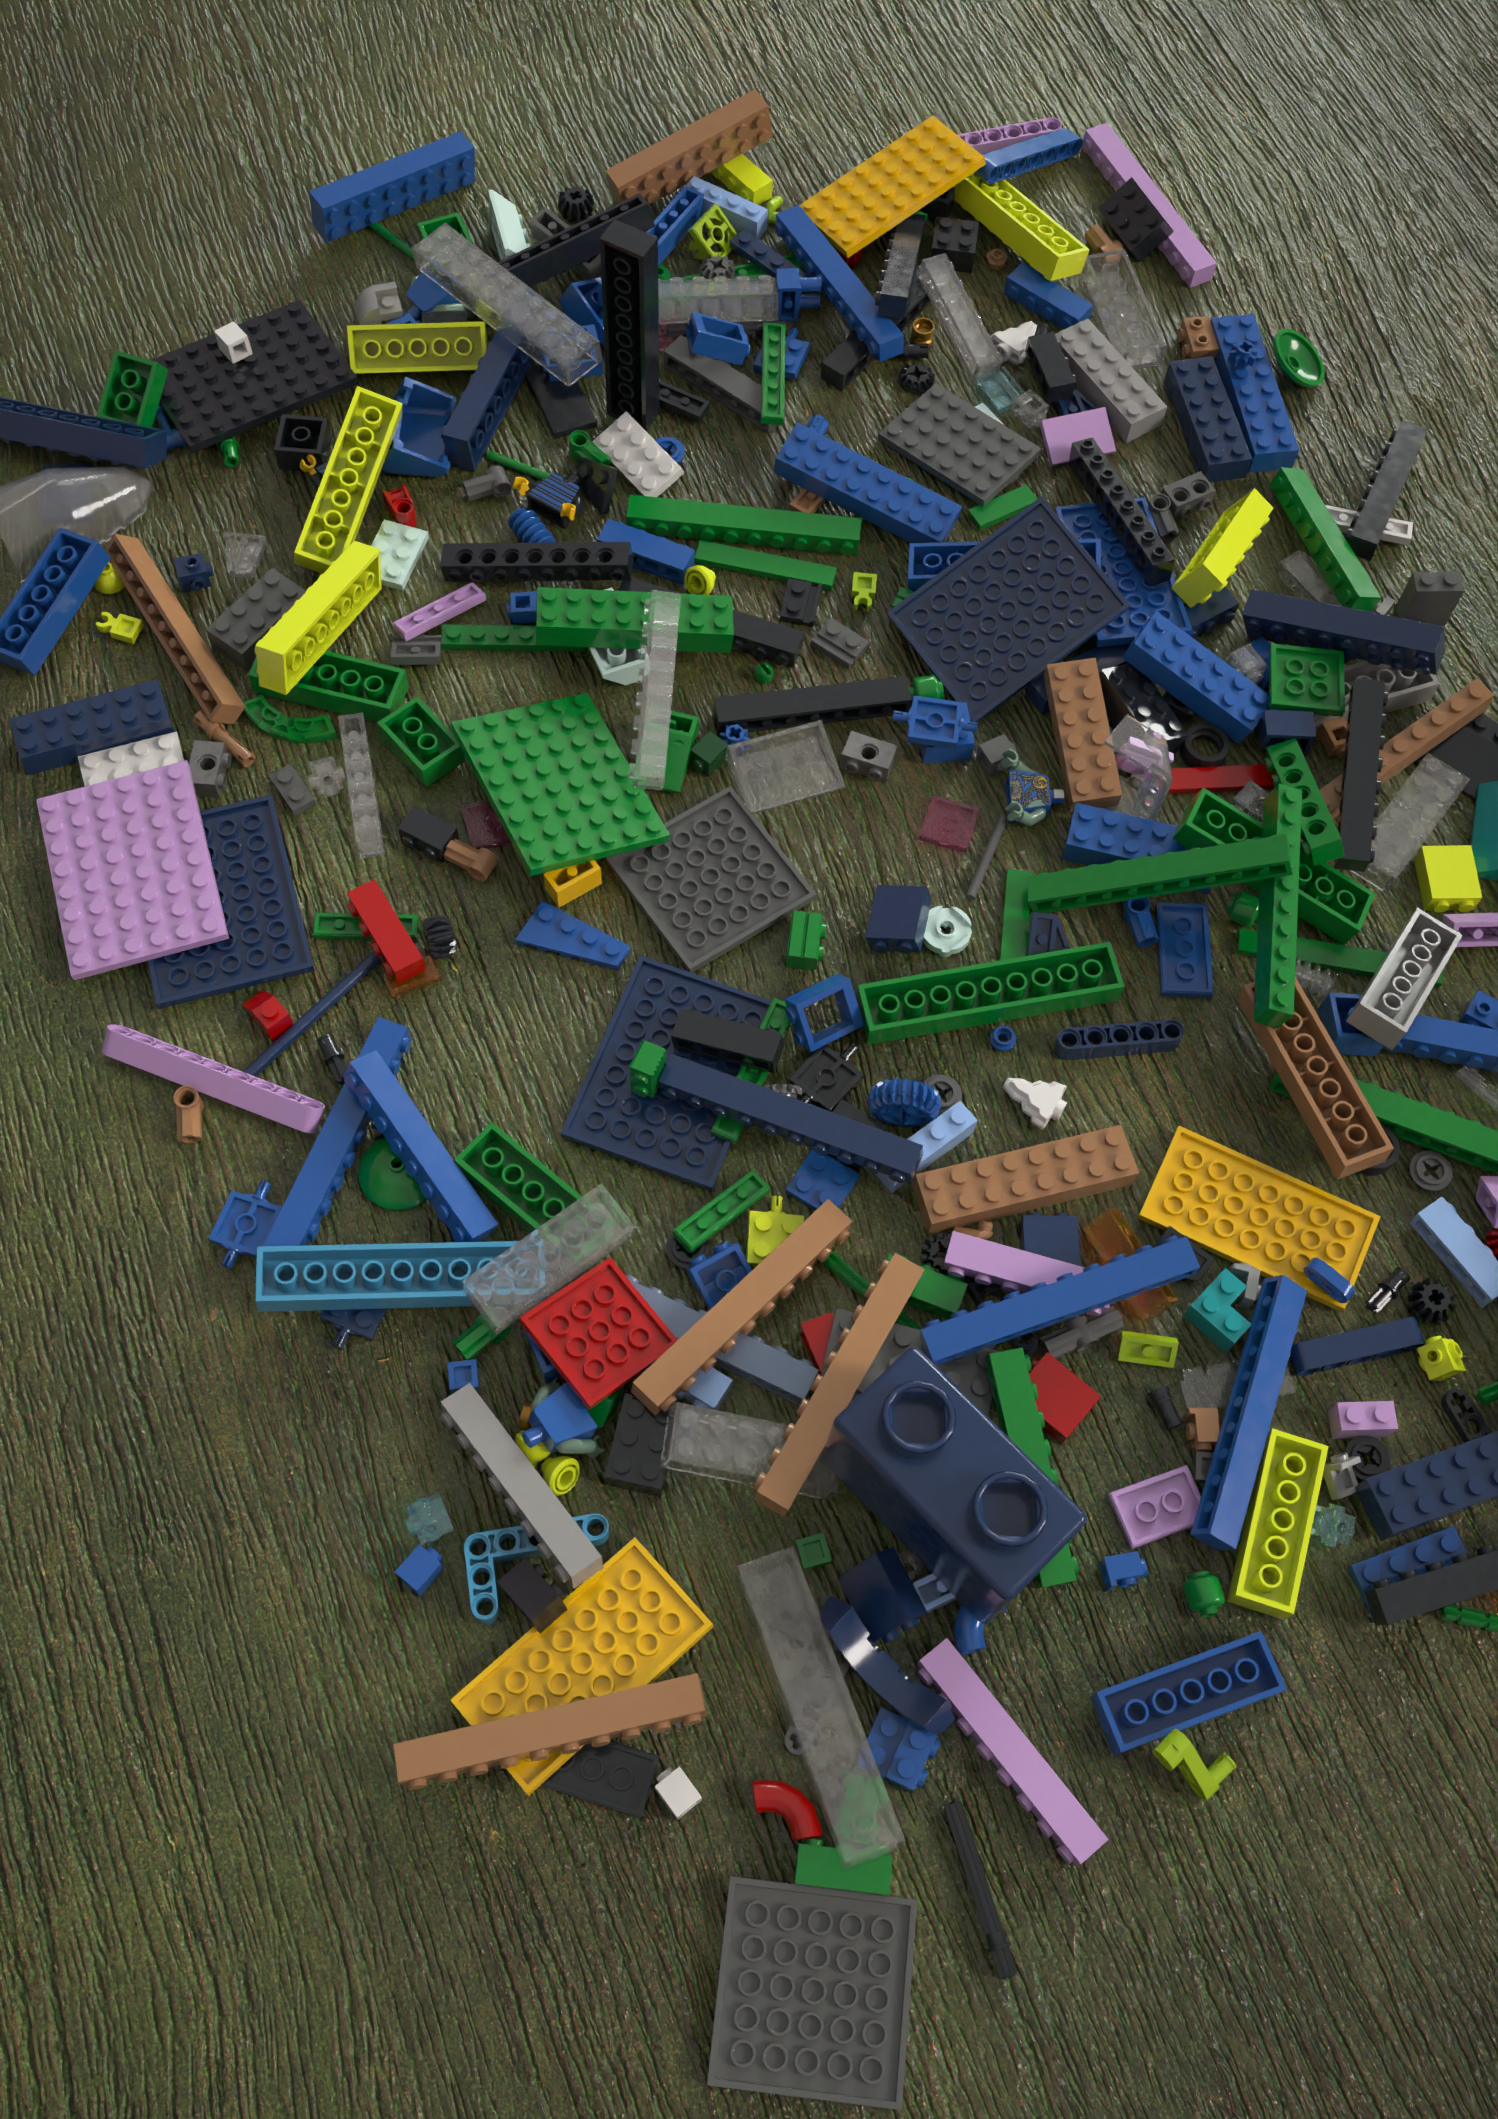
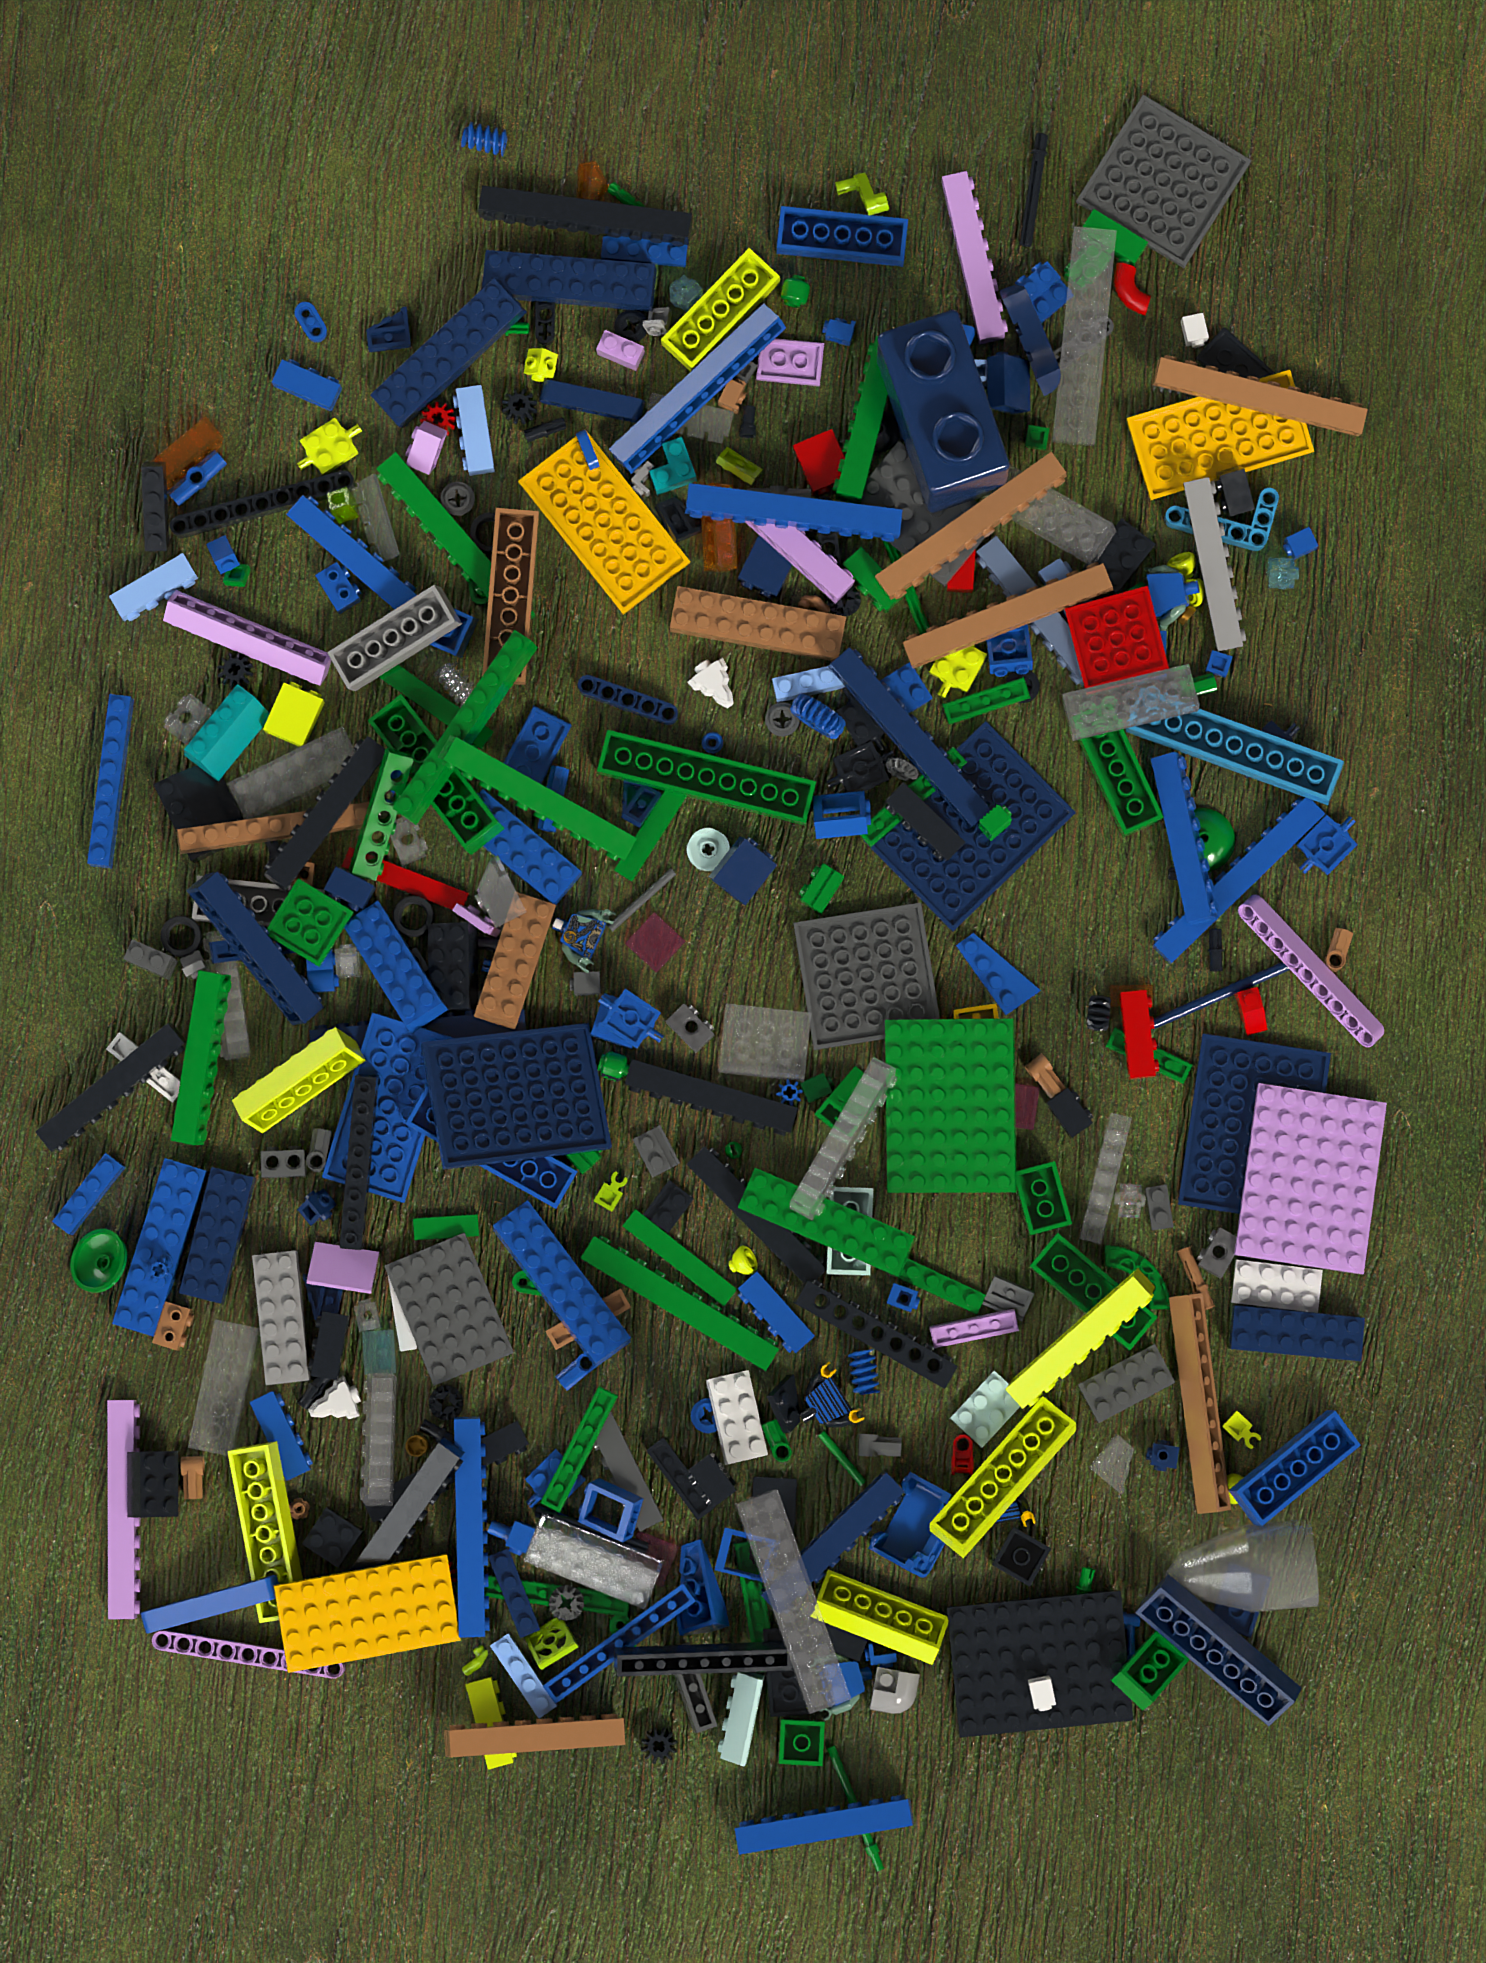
camera: 145 degrees left, 20 degrees up
none -> blue brick [52,1153,126,1235]
none -> dark blue brick [297,1188,337,1226]

